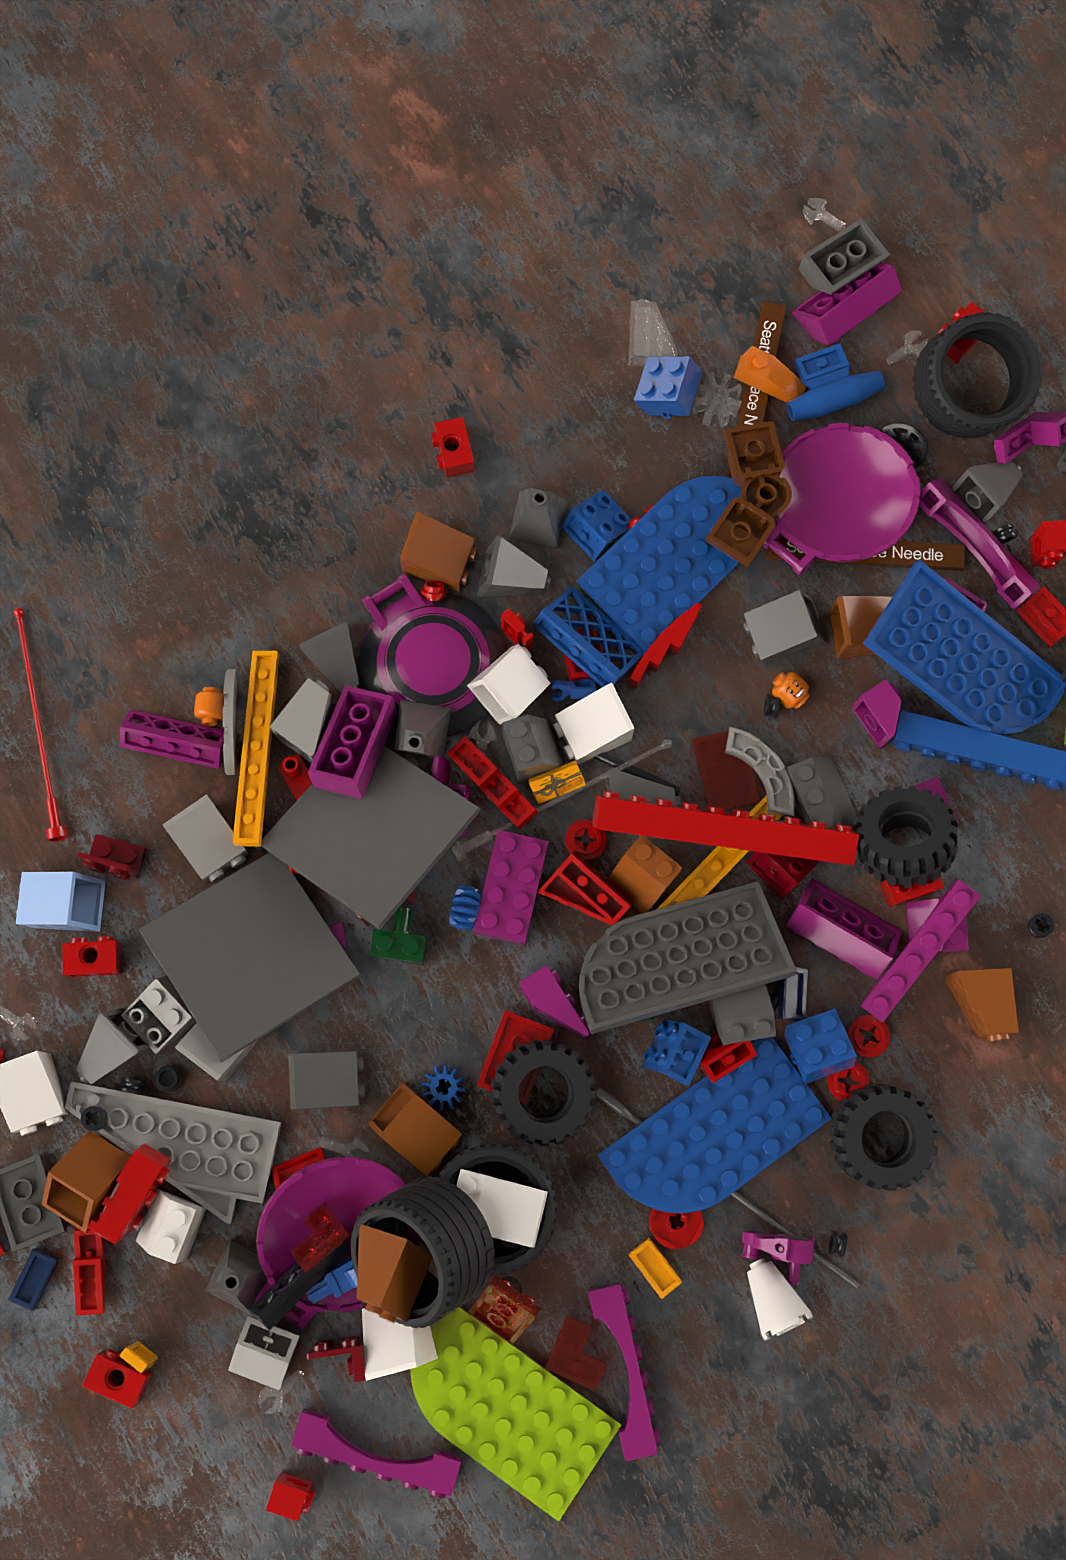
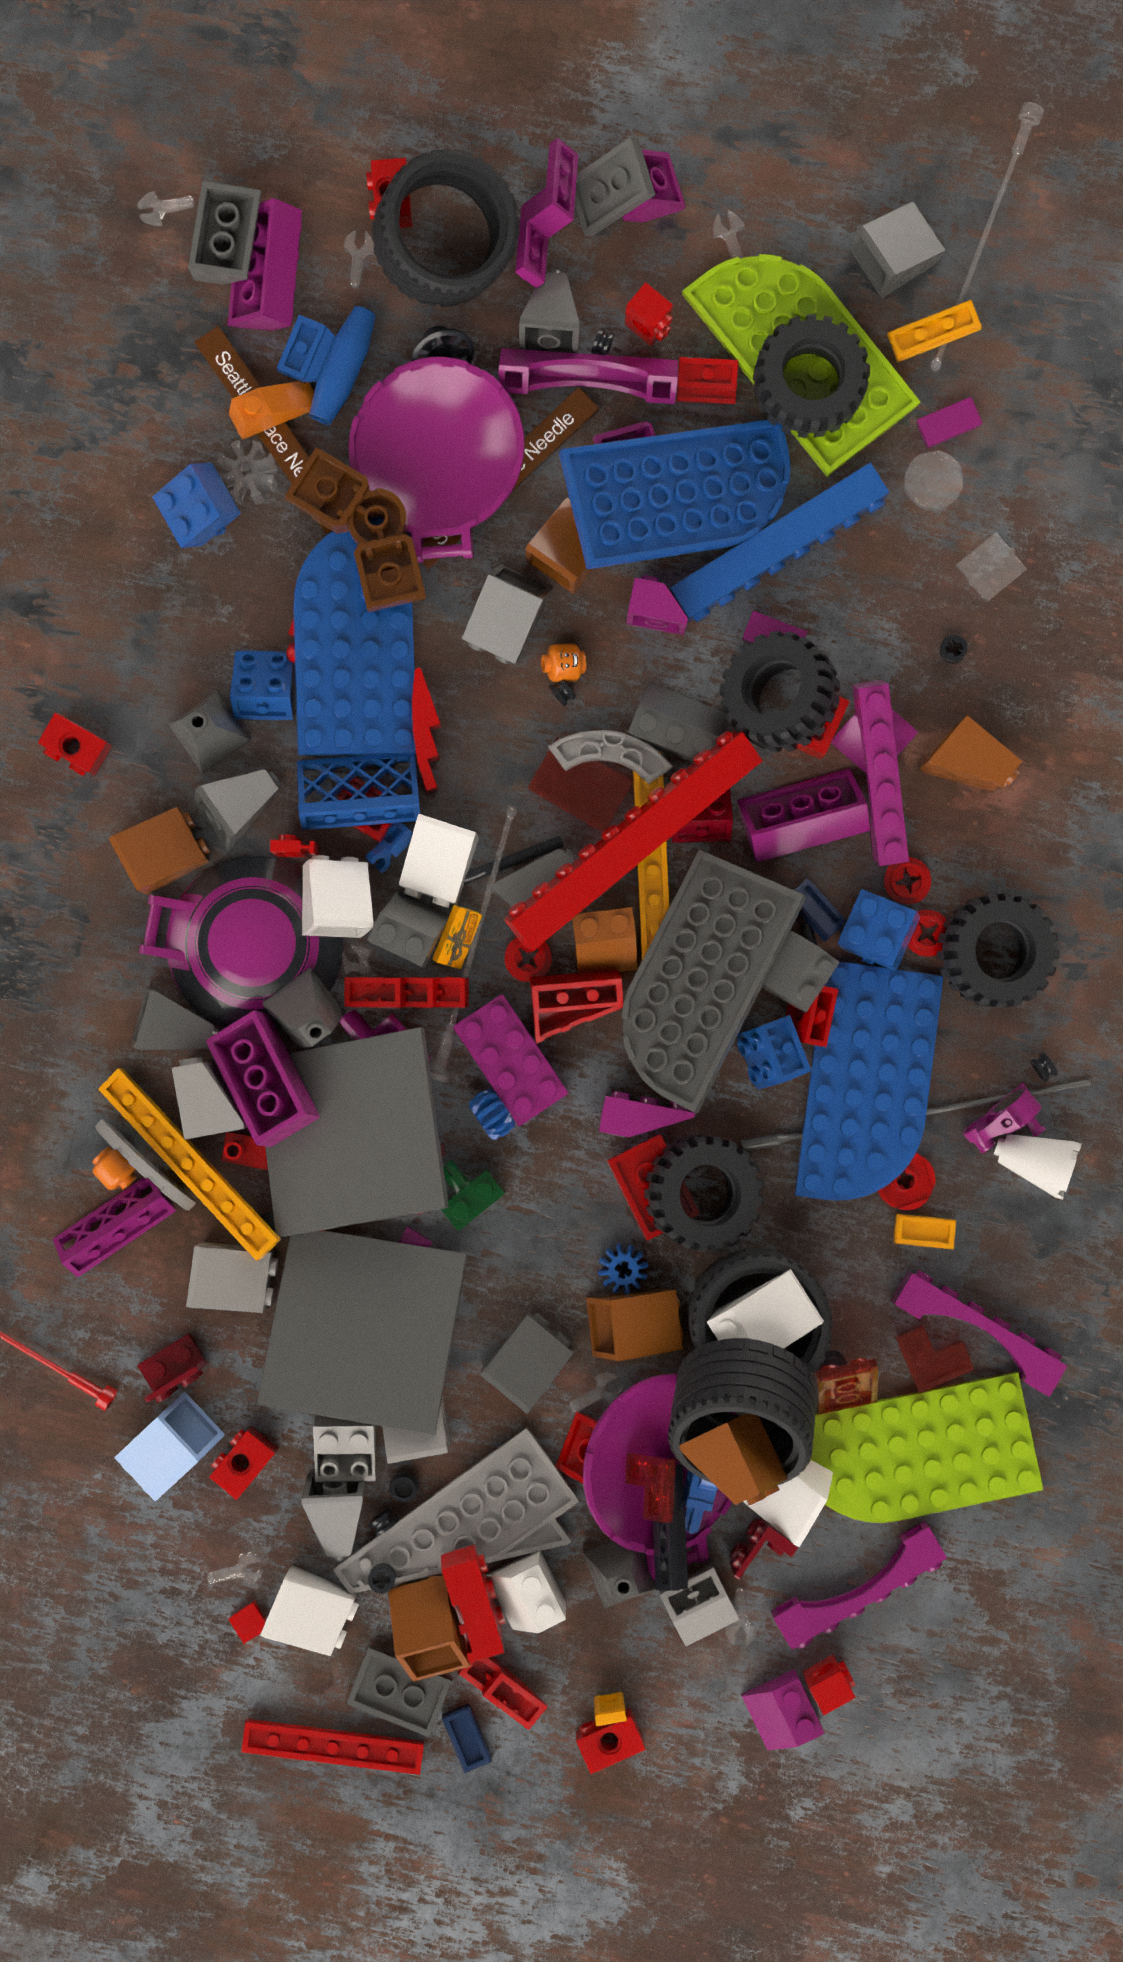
camera: 45 degrees left, 10 degrees up
red plate [421,580,447,601] -> none
clear slope [628,299,678,366] -> none
none -> magenta slope [741,1668,825,1750]

